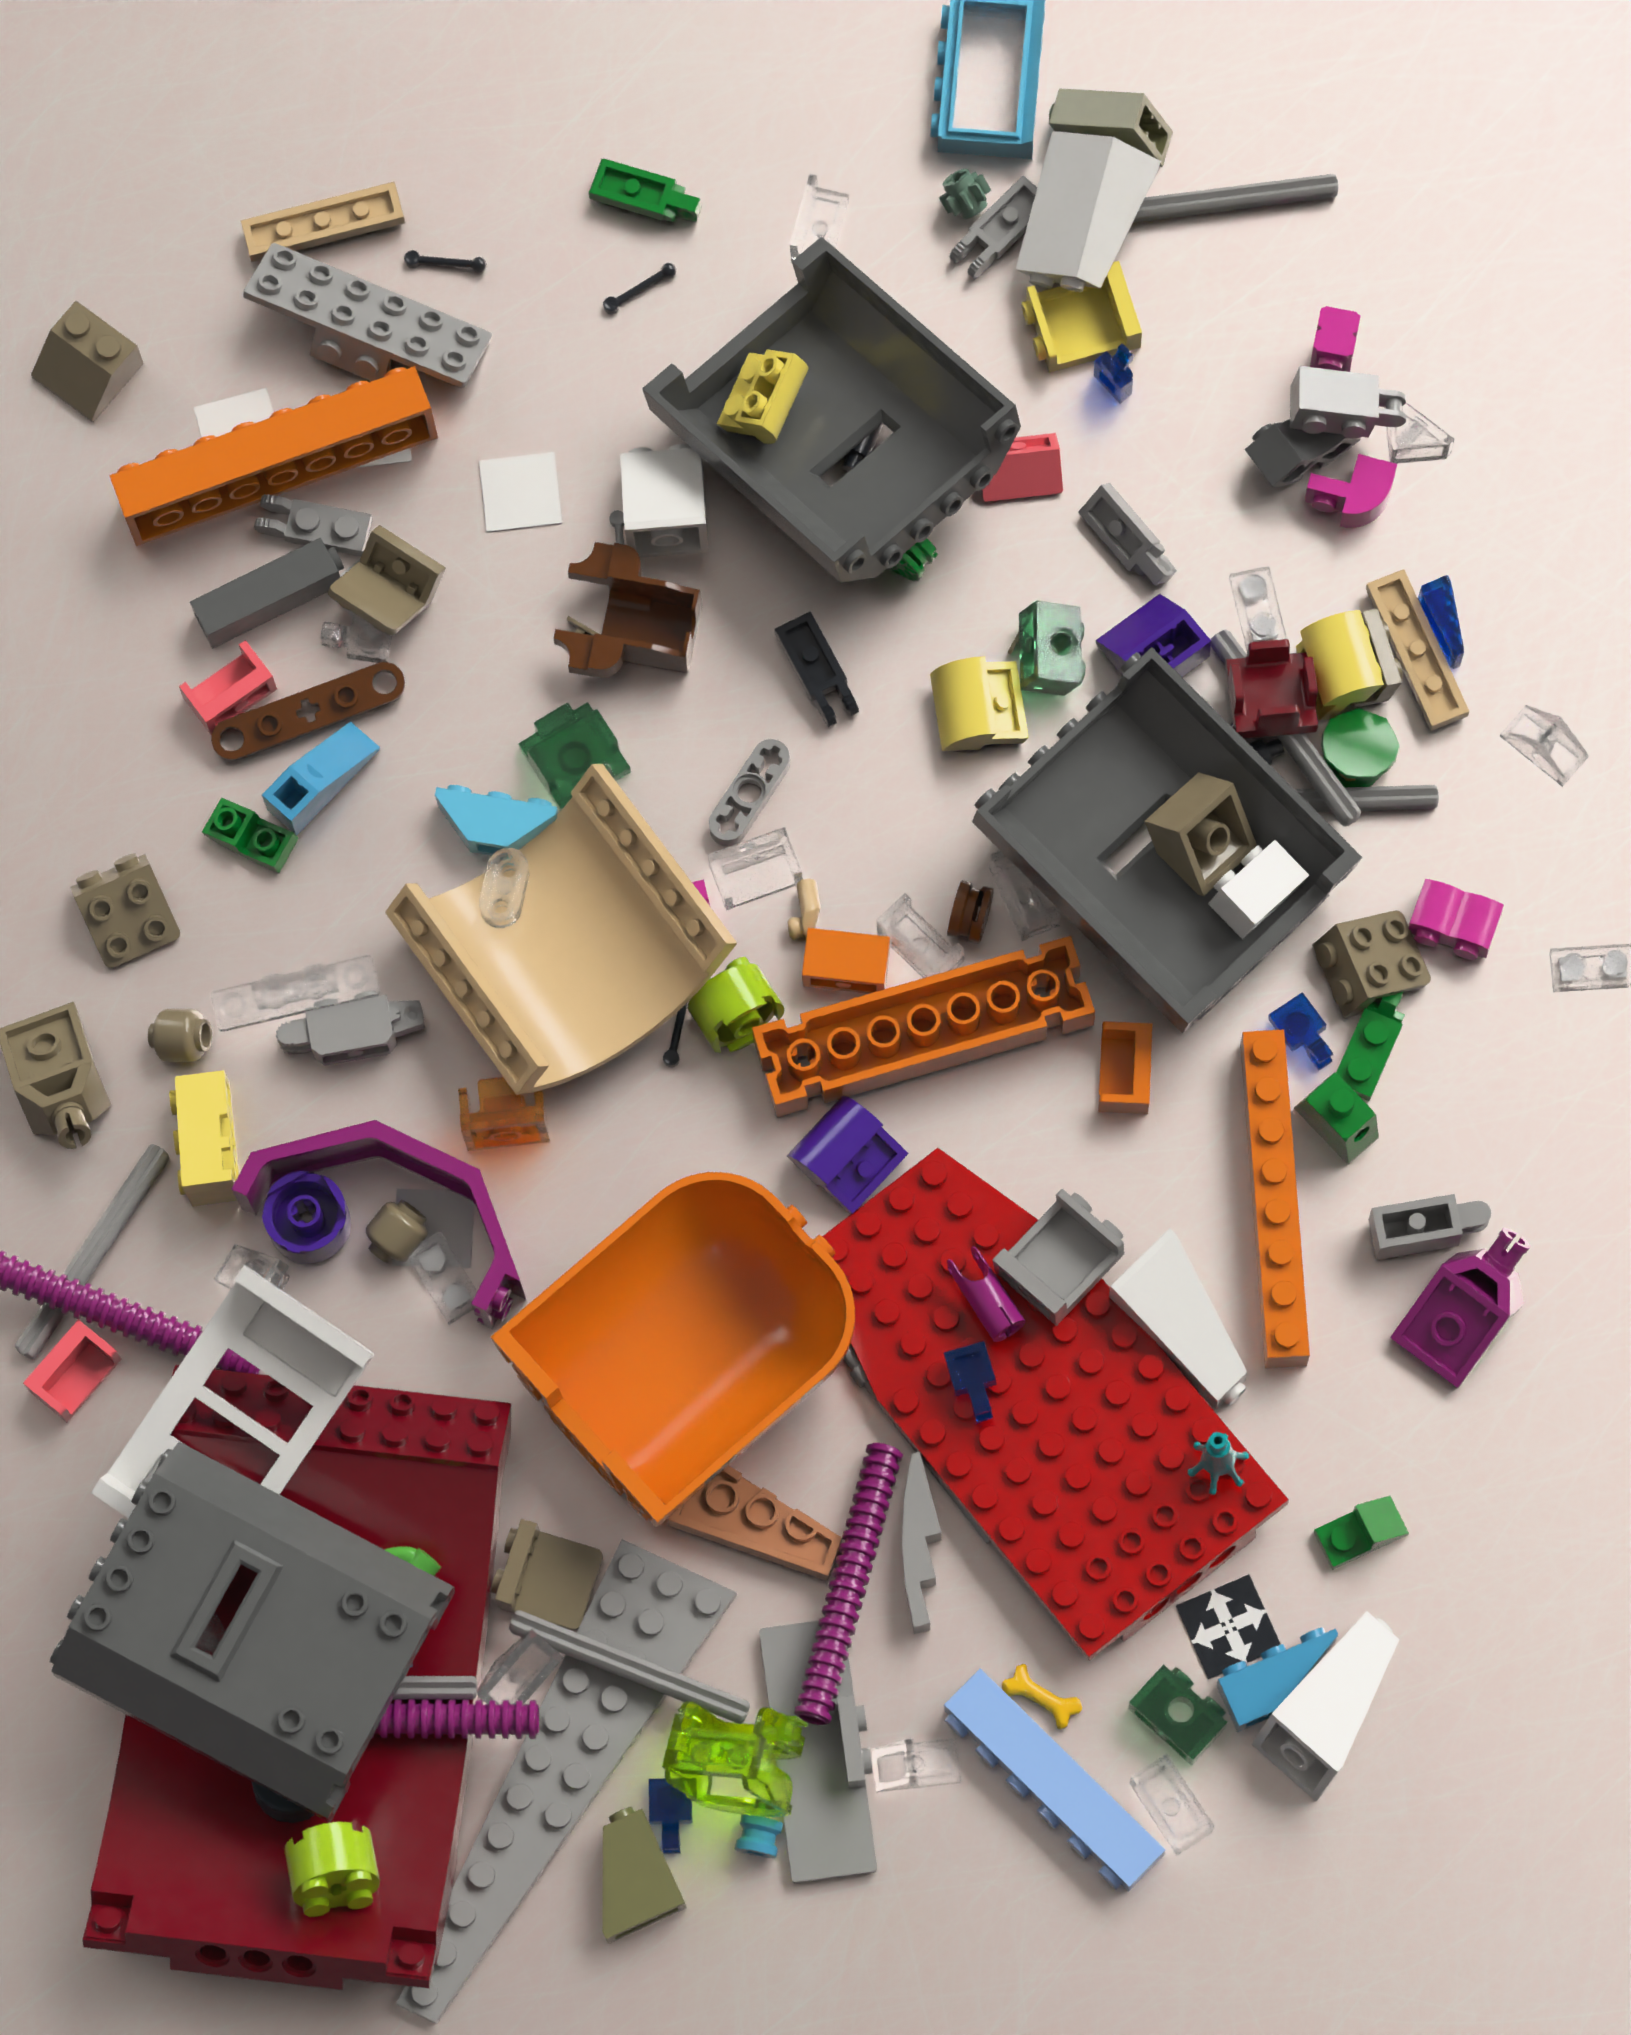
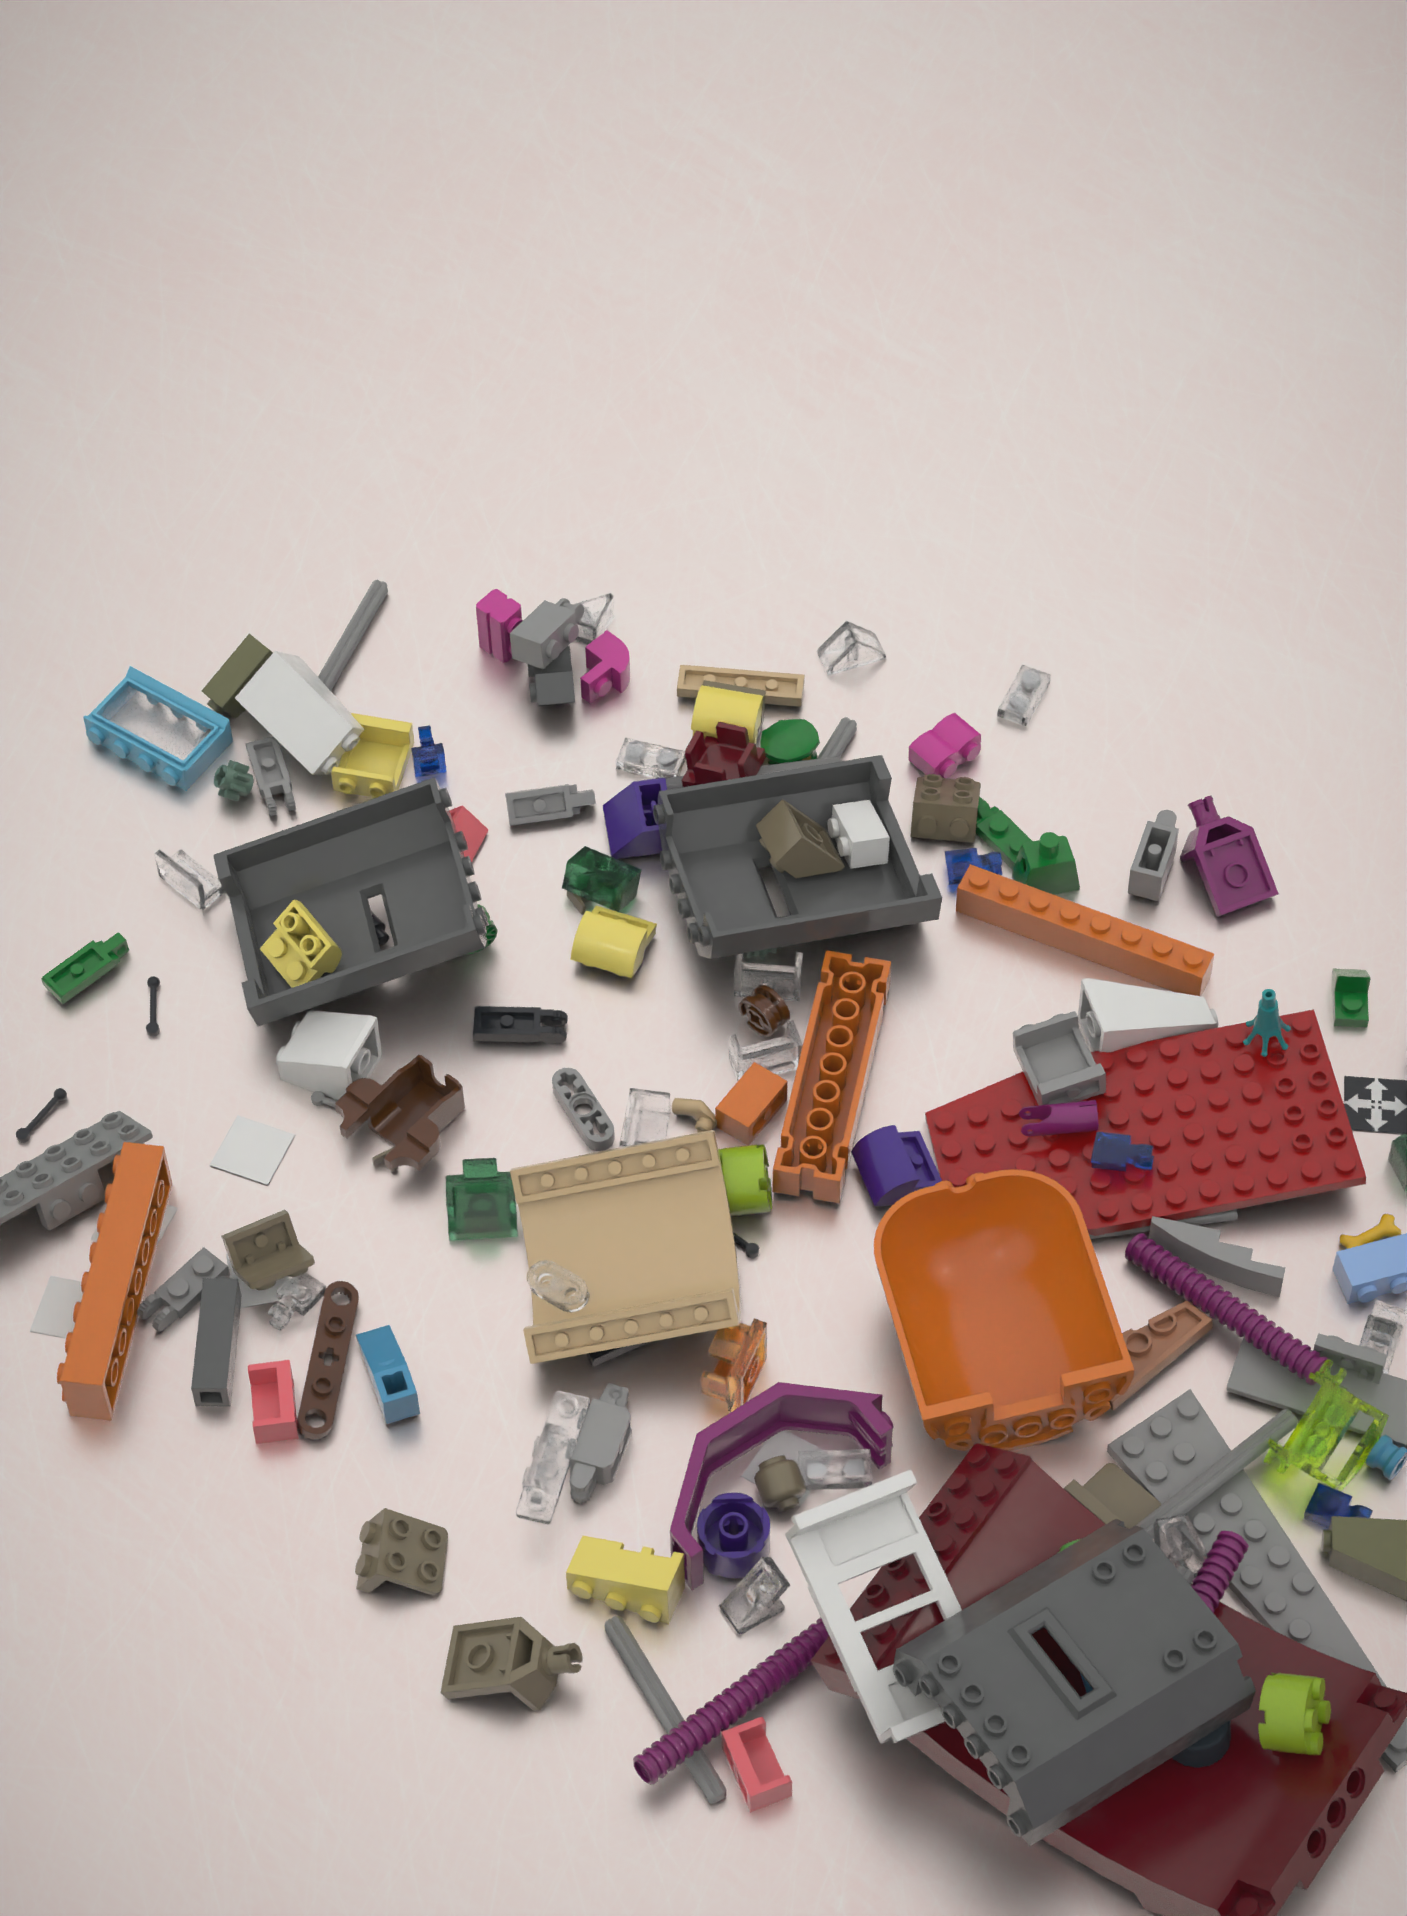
camera: 65 degrees left, 20 degrees down
dark tan head [148,1009,212,1062] -> none
green slope [202,797,299,873] -> none
medium azure slope [435,785,558,858] -> none
orange panel [1098,1021,1153,1114] -> none
clear blue slope [1418,575,1464,669] -> none

